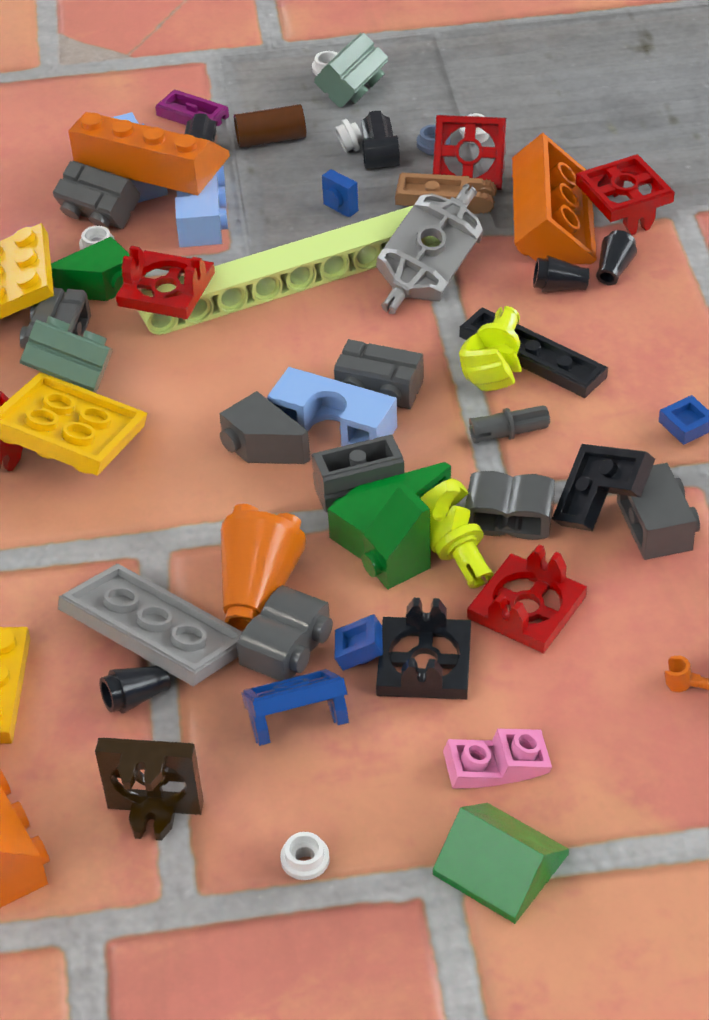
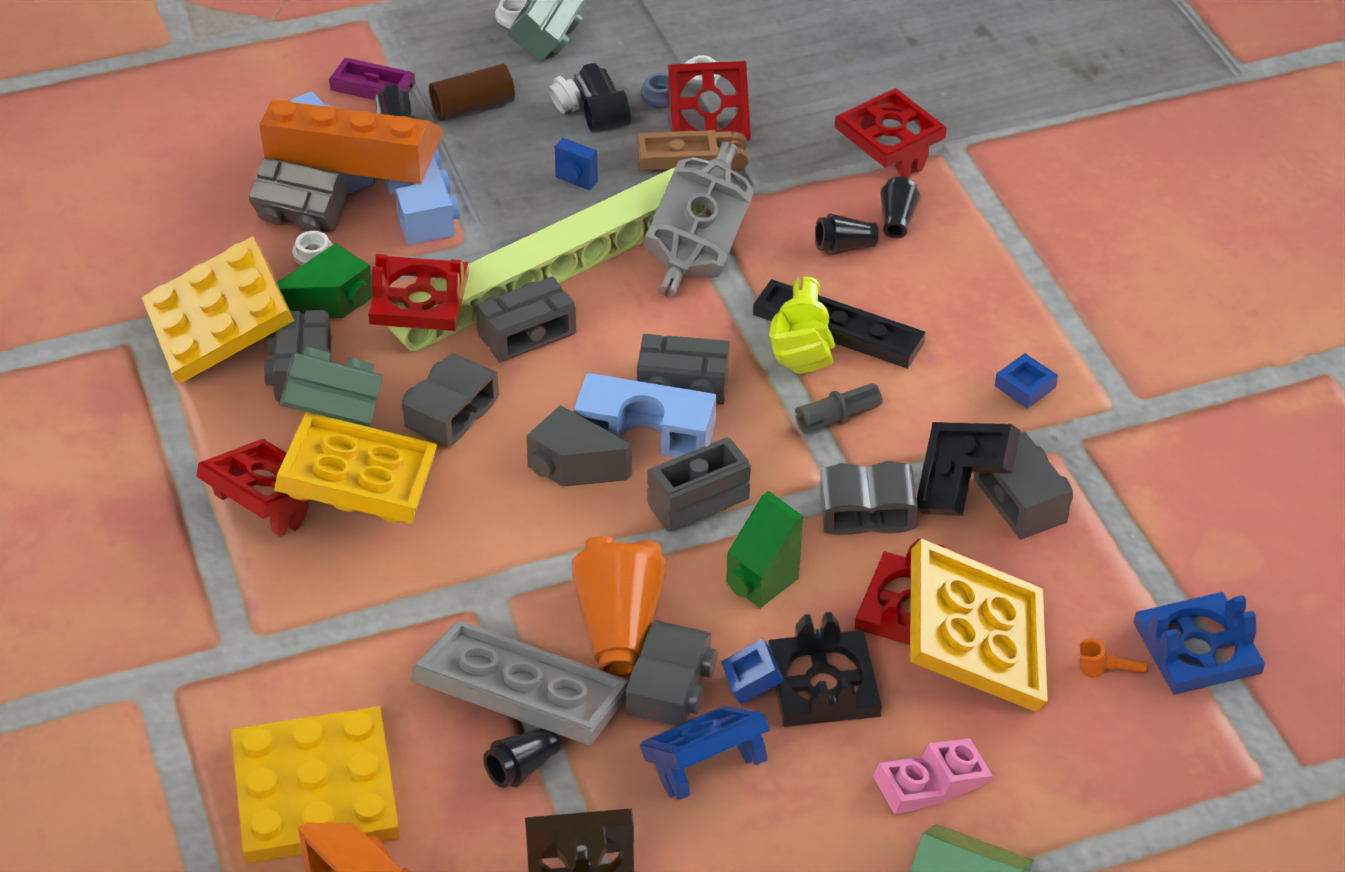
camera: 15 degrees left, 0 degrees up
green slope [328,462,451,560] -> none
neon yellow piece [420,478,494,589] -> none
orange slope [512,133,597,264] -> none
none -> dark grey brick [402,354,499,446]
none -> dark grey brick [476,276,576,363]
none -> yellow plate [910,539,1048,712]

